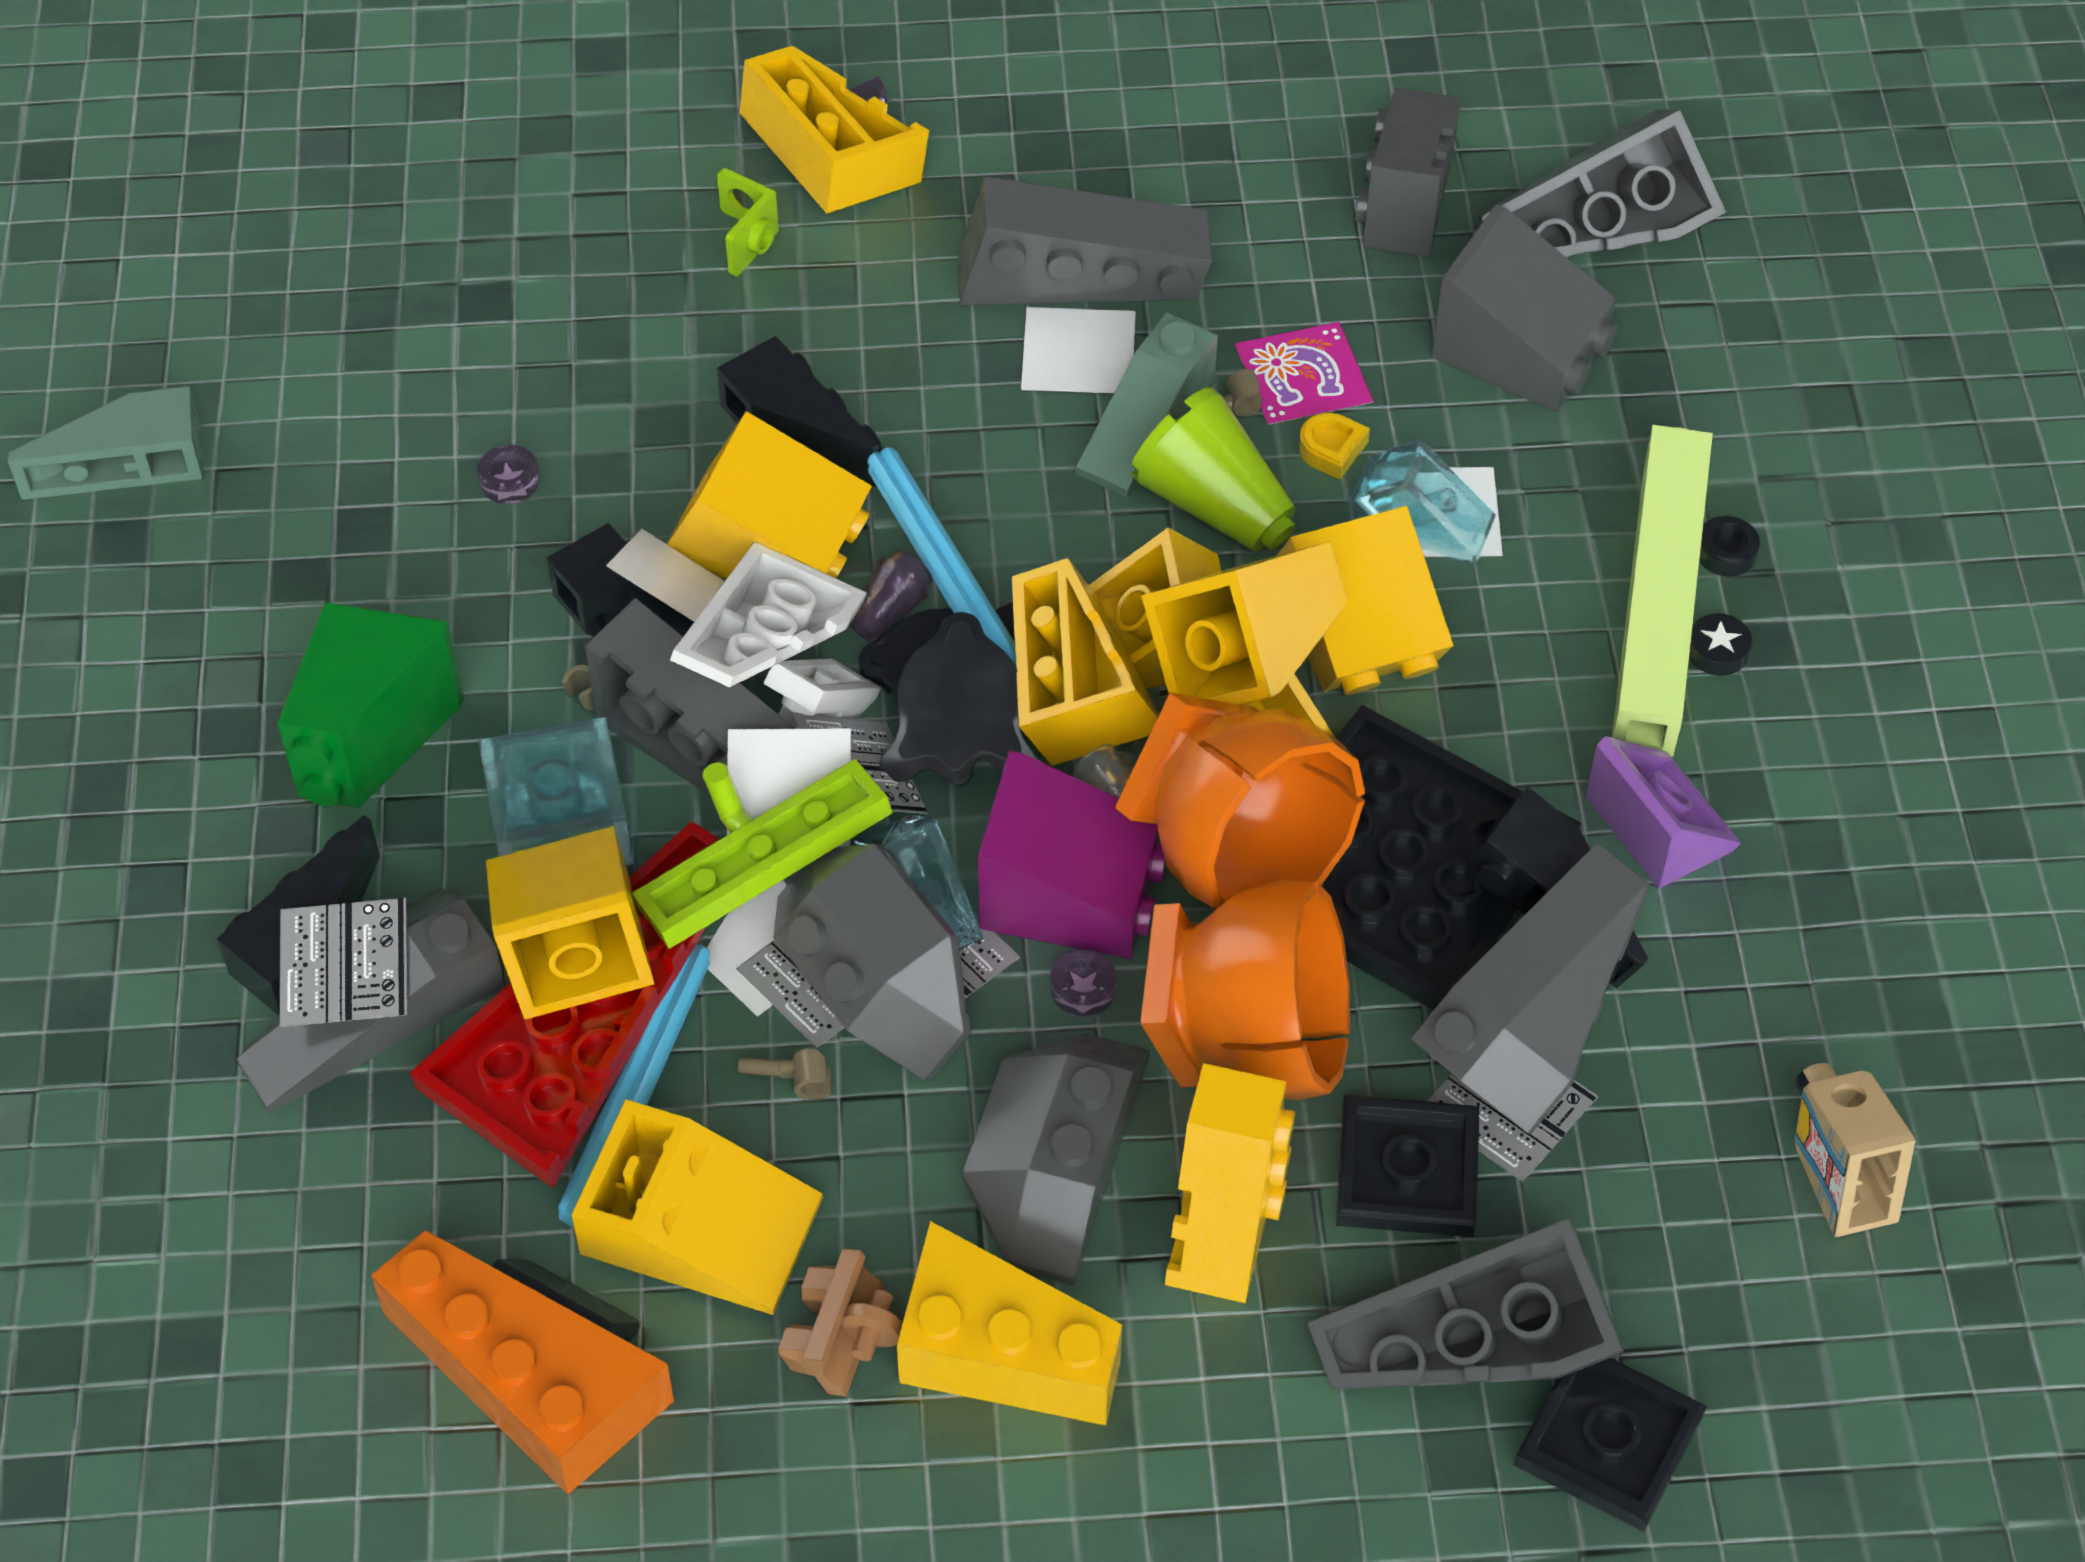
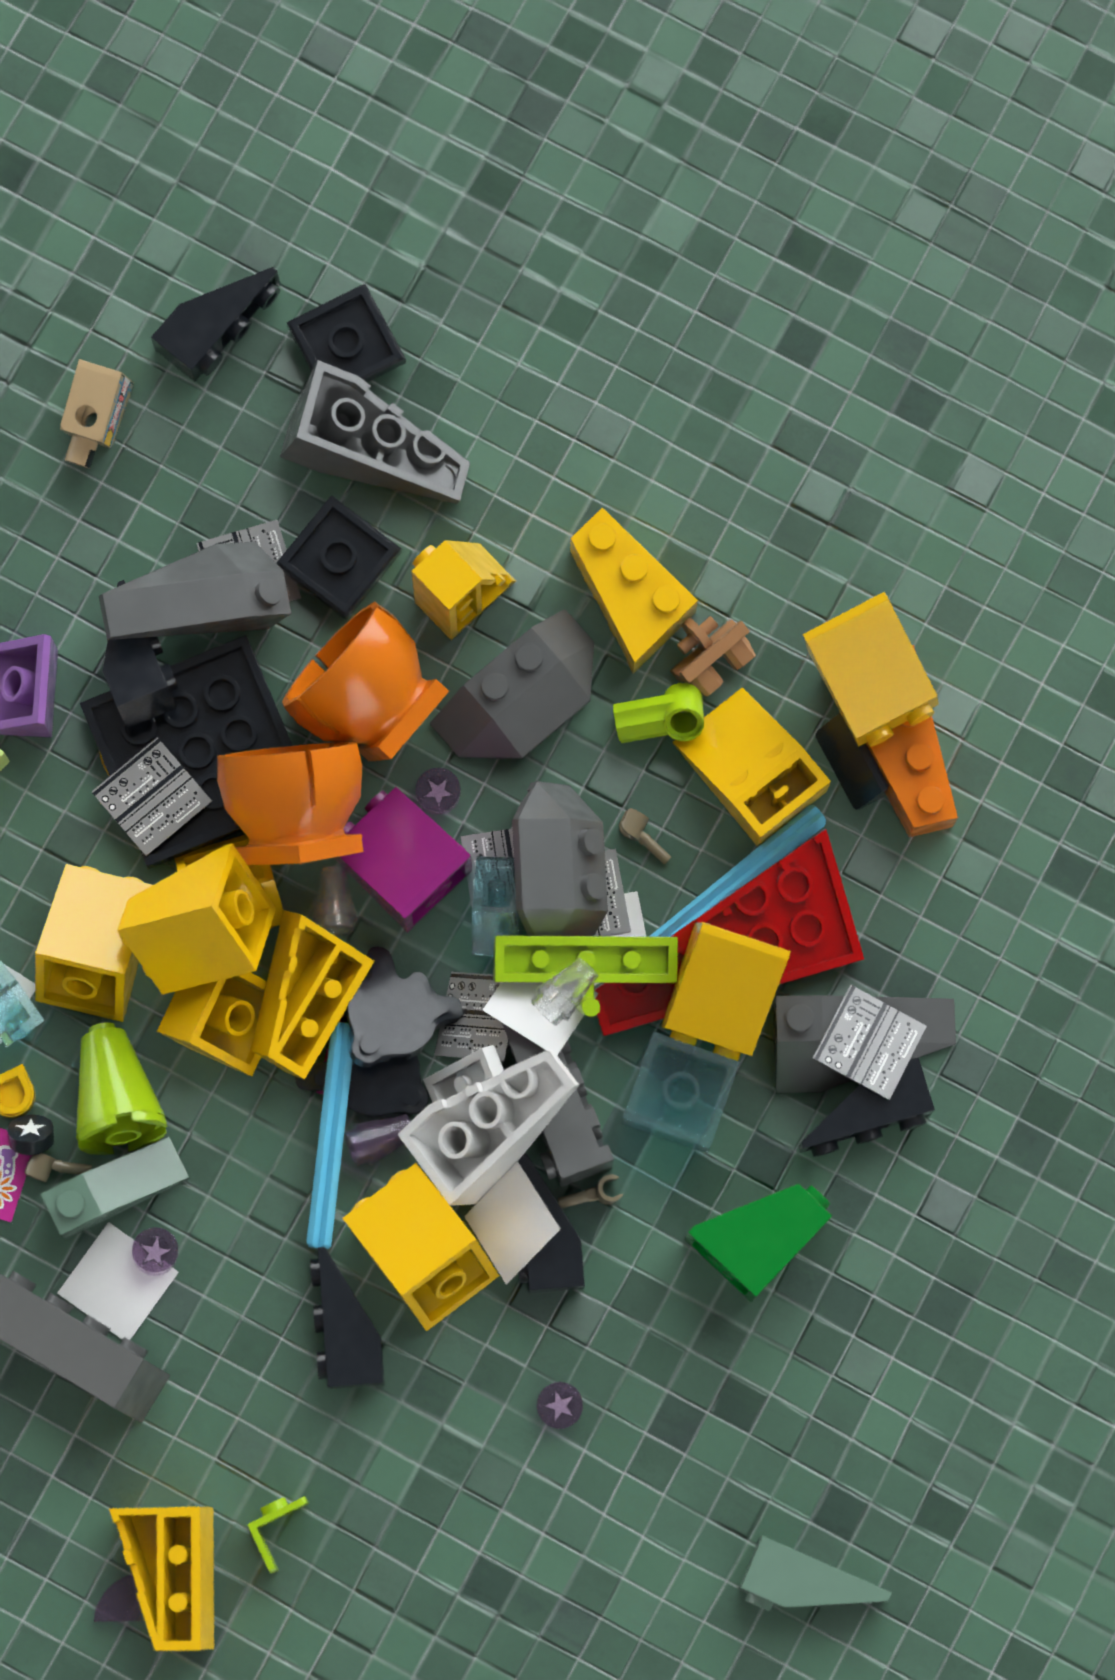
camera: 150 degrees left, 25 degrees up
none -> black tile [7,1115,54,1155]
none -> light grey sticker [92,737,212,856]
none -> clear purple tile [132,1227,178,1276]
none -> black slope [151,267,280,382]
none -> clear cone [531,958,599,1026]
none -> lime piece [613,683,704,743]
none -> yellow slope [803,591,939,747]

